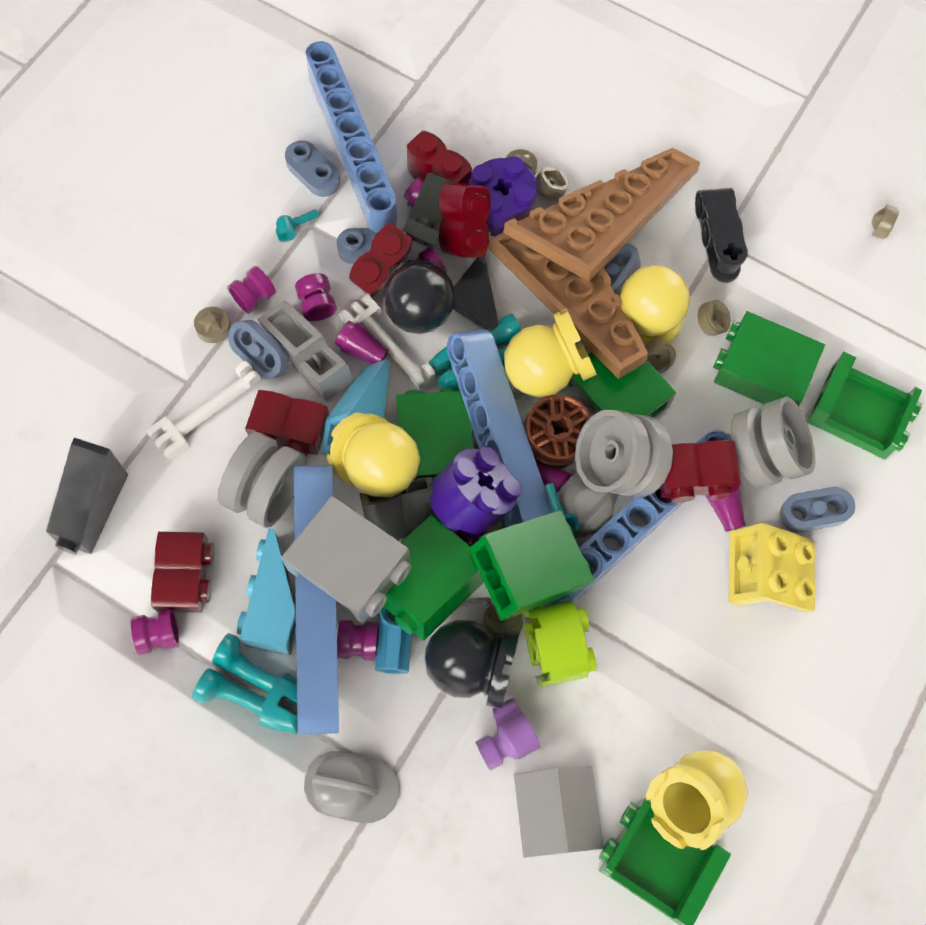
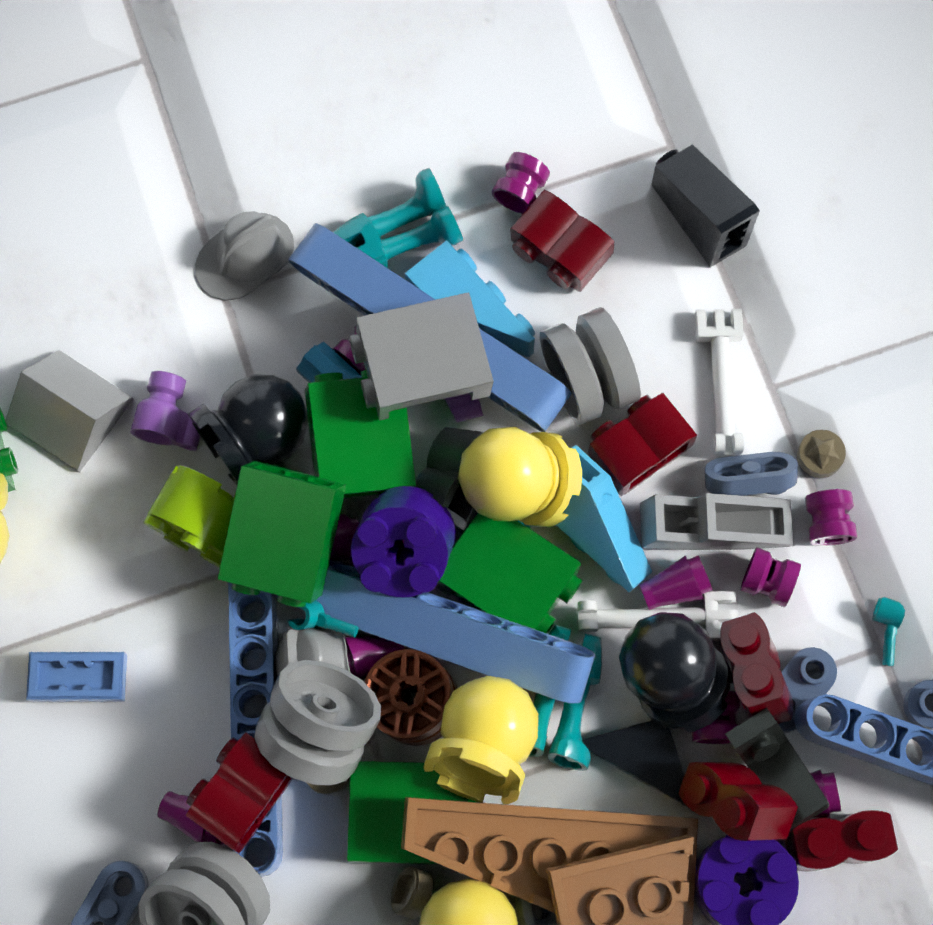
camera: 135 degrees right, 5 degrees up
light yellow bracket [729,523,816,612] -> none
none -> medium blue plate [26,652,127,702]

